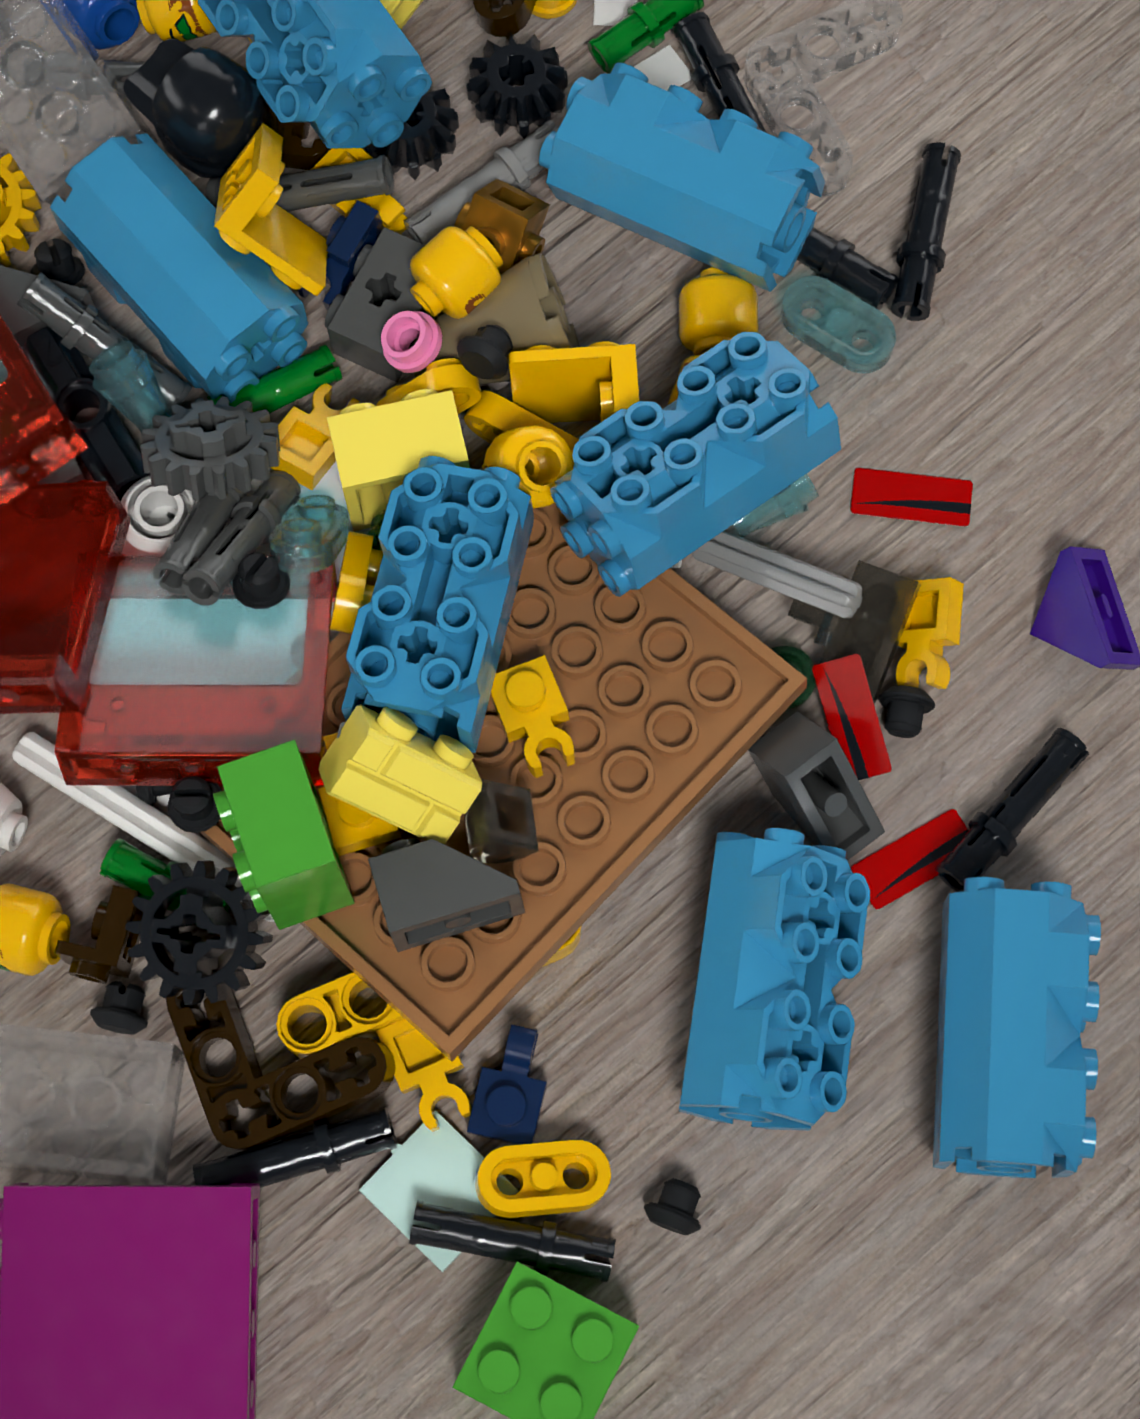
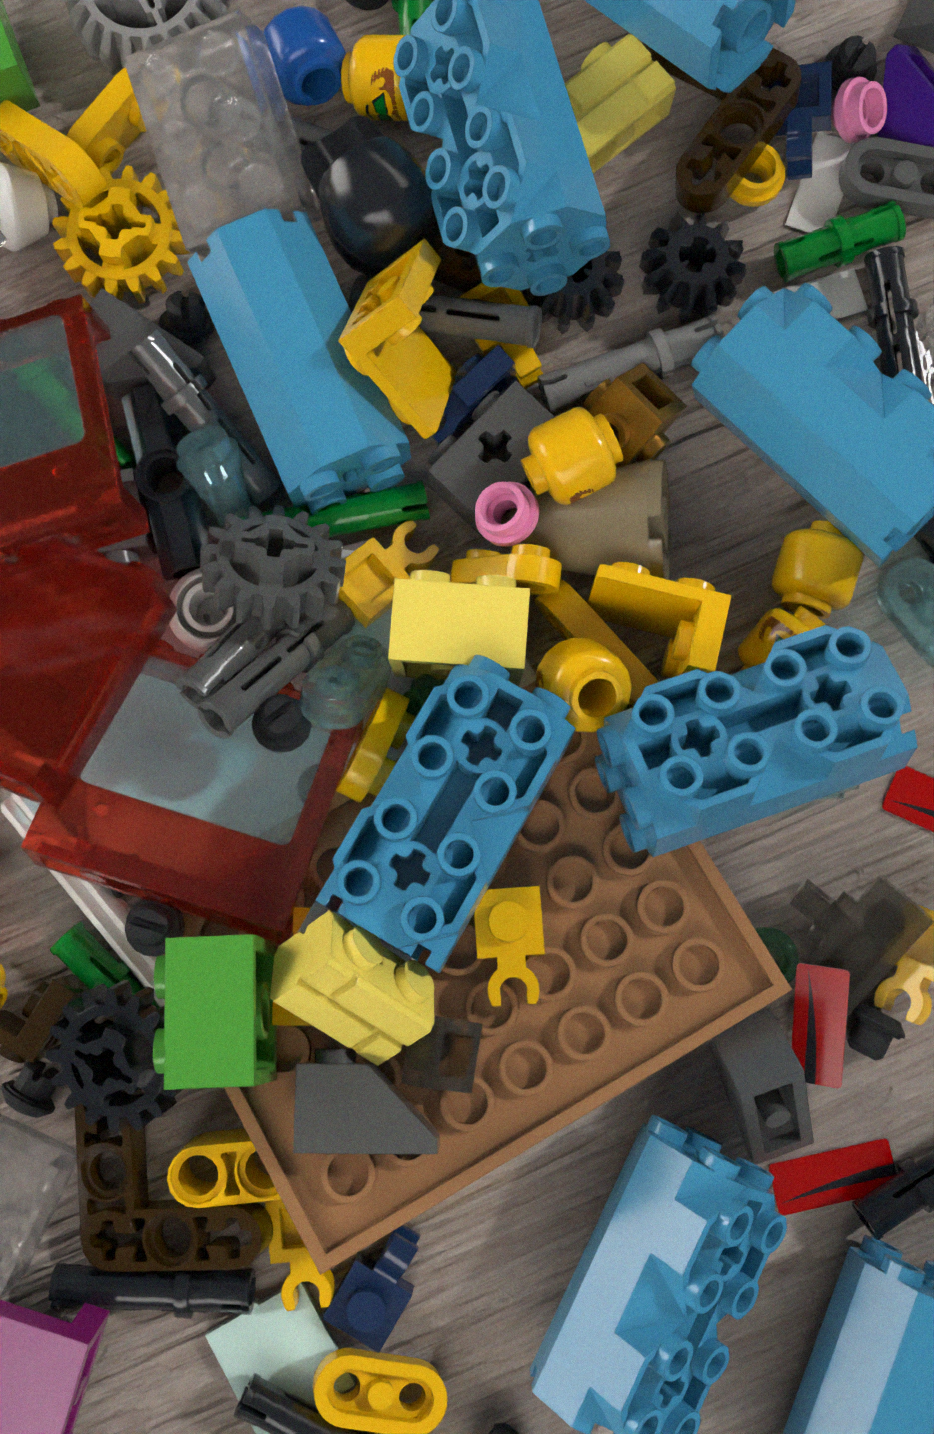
camera: 15 degrees right, 10 degrees up
black piece [457,325,513,380] -> none
light grey axle [692,531,863,619] -> none

